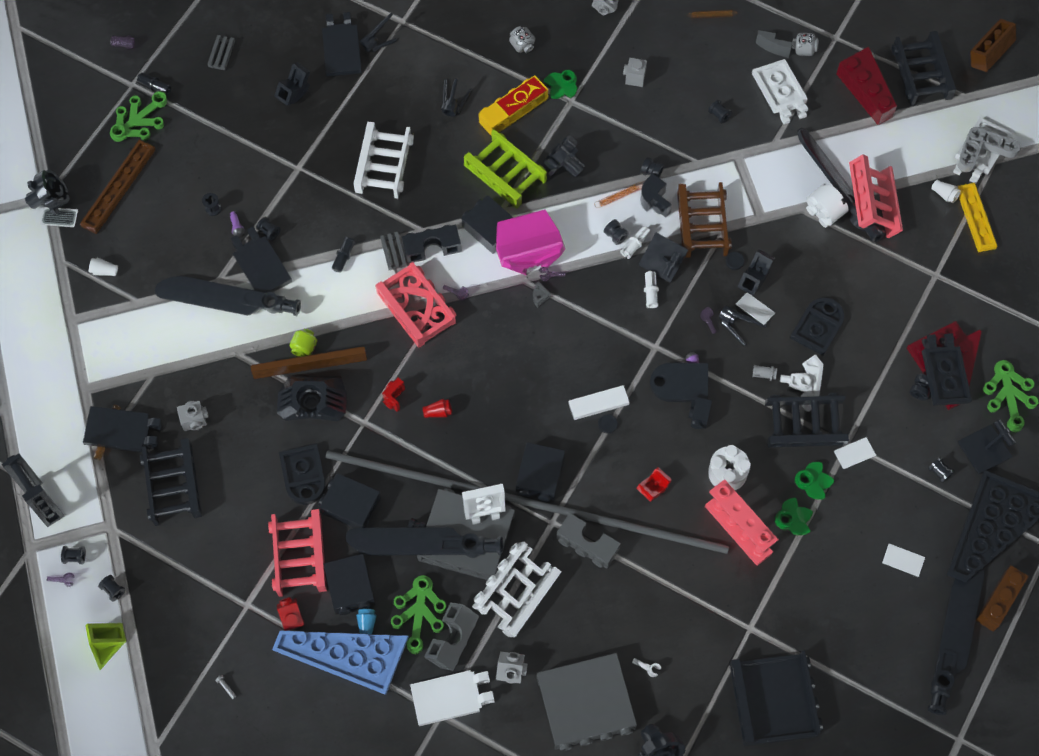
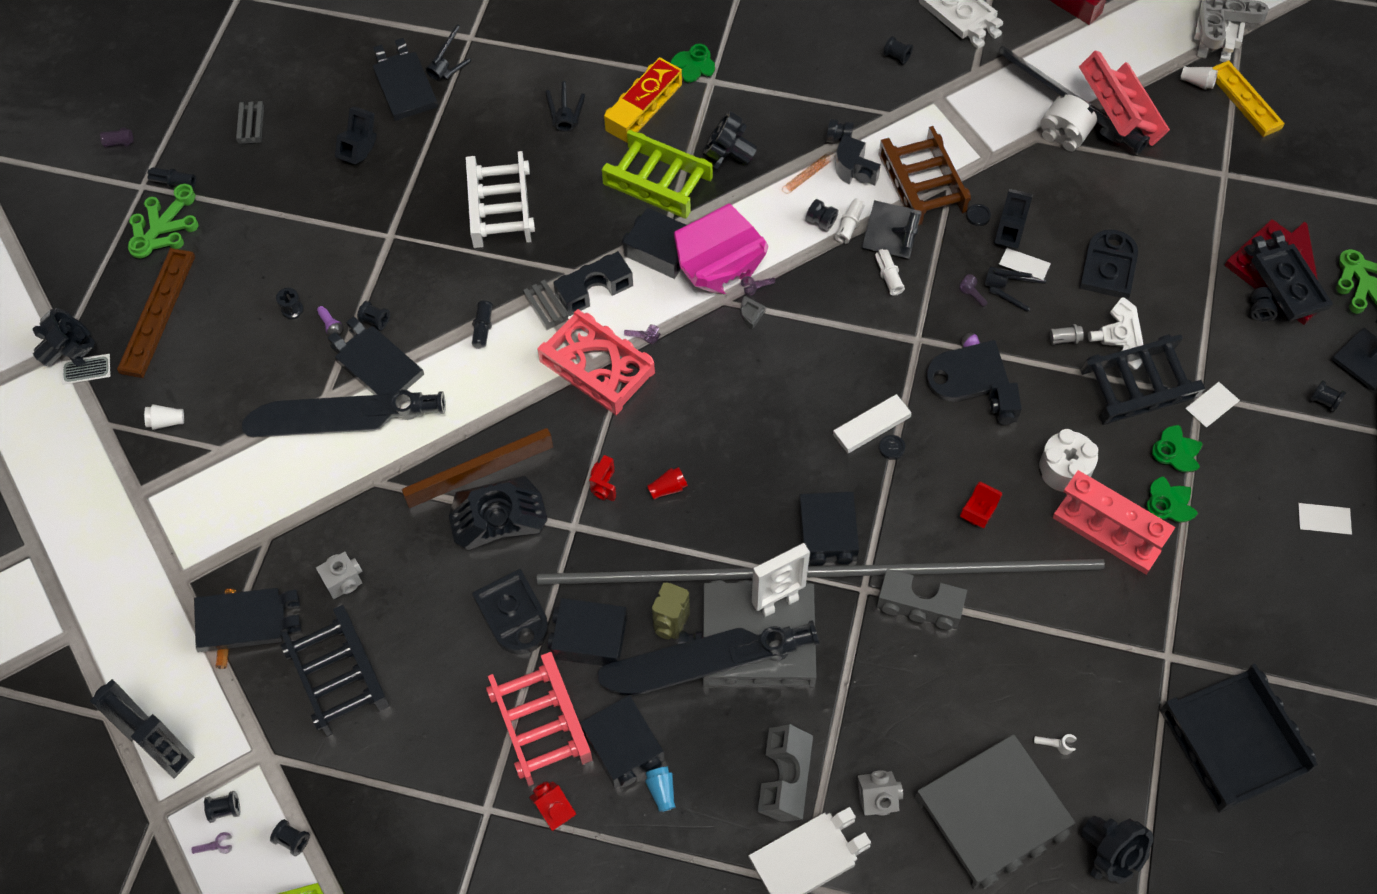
camera: 15 degrees left, 5 degrees down
medium blue wing [272,631,409,695] -> none
lime head [289,329,317,357] -> none
bright green plant [391,575,446,654] -> none
white fence [472,542,561,637] -> none
light grey head [509,26,535,53] -> none
light grey brick [623,58,647,87] -> none
none -> olive brick [652,582,690,640]

